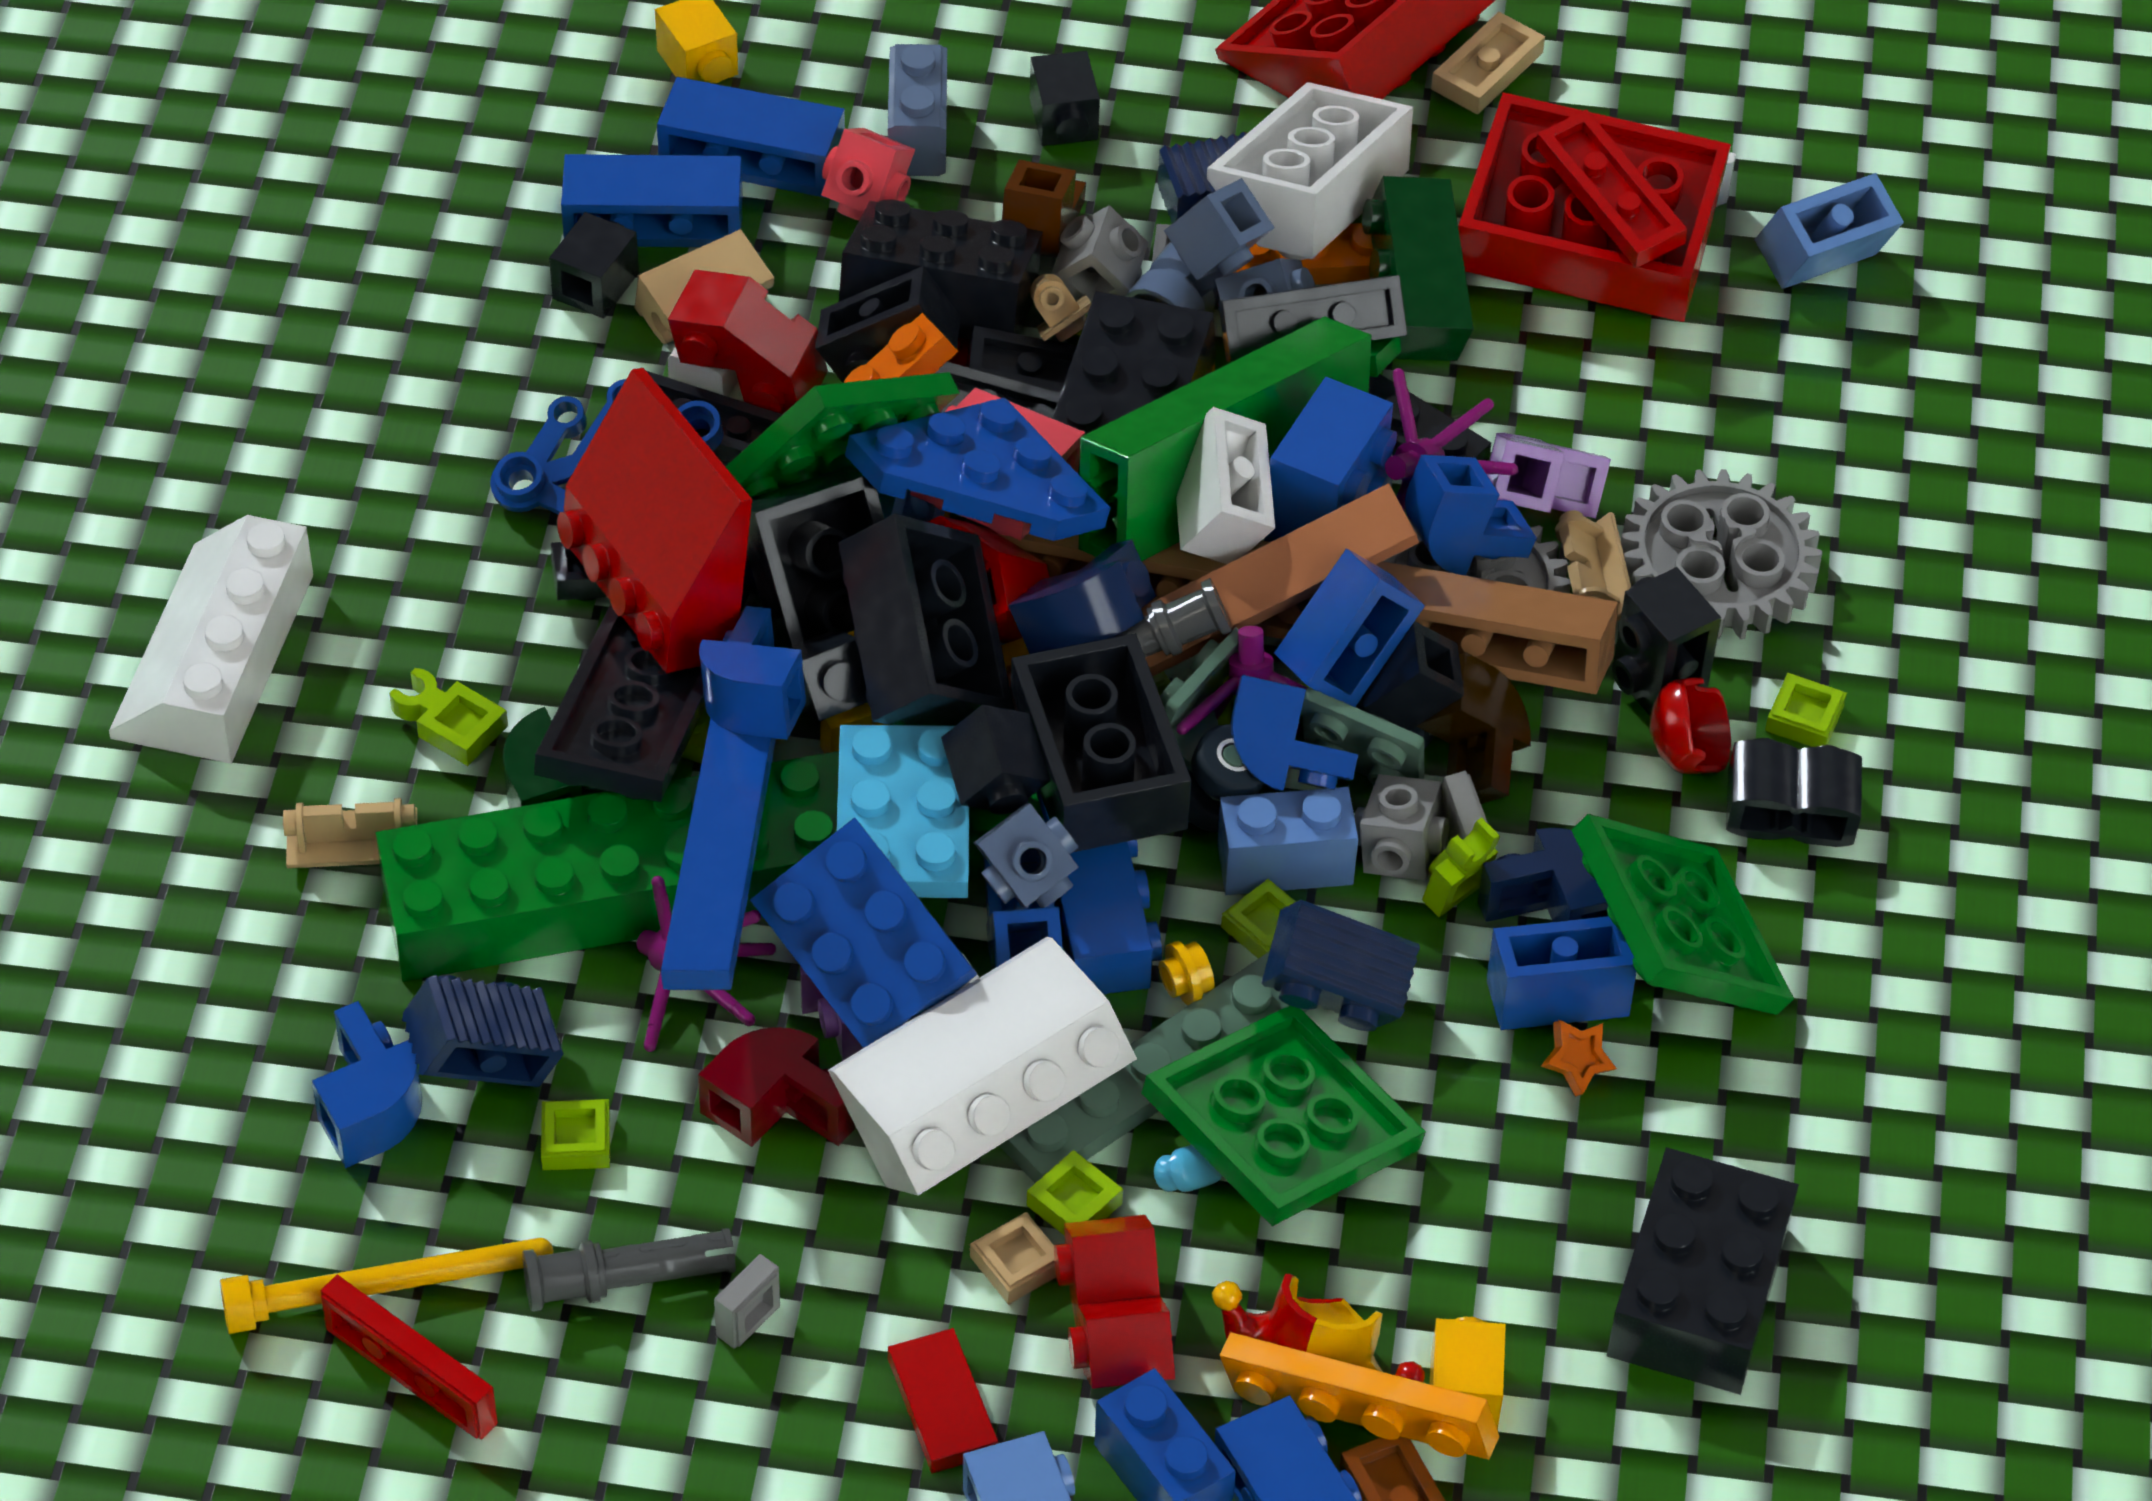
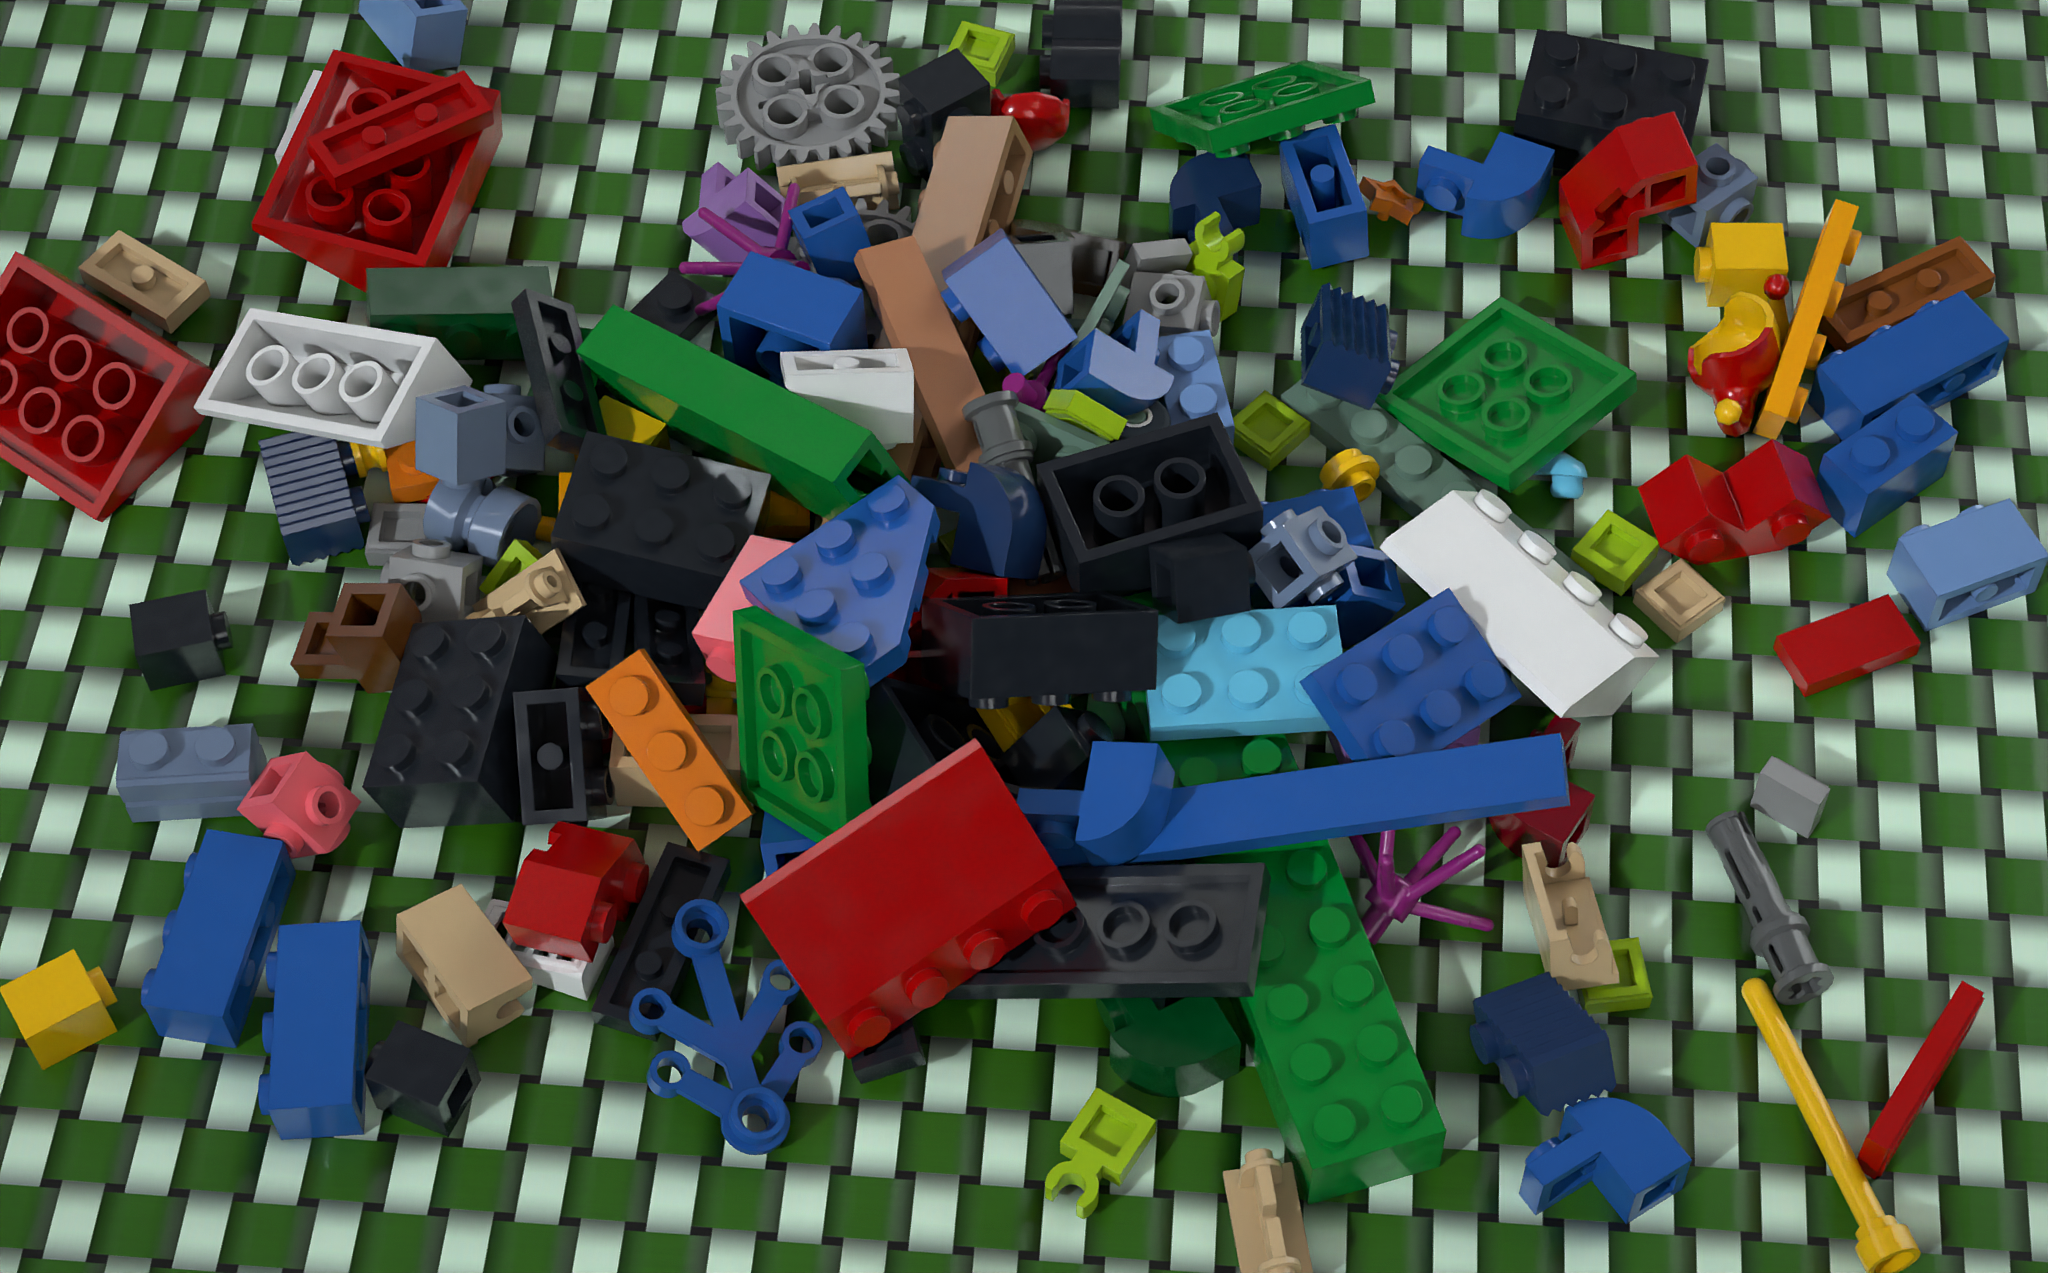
camera: 90 degrees left, 5 degrees up
none -> lime tile [1043,389,1128,441]
none -> blue brick [1415,132,1555,239]
none -> tan hinge [1522,842,1619,991]
none -> red brick [1559,111,1698,270]
none -> sand blue brick [1657,143,1758,248]

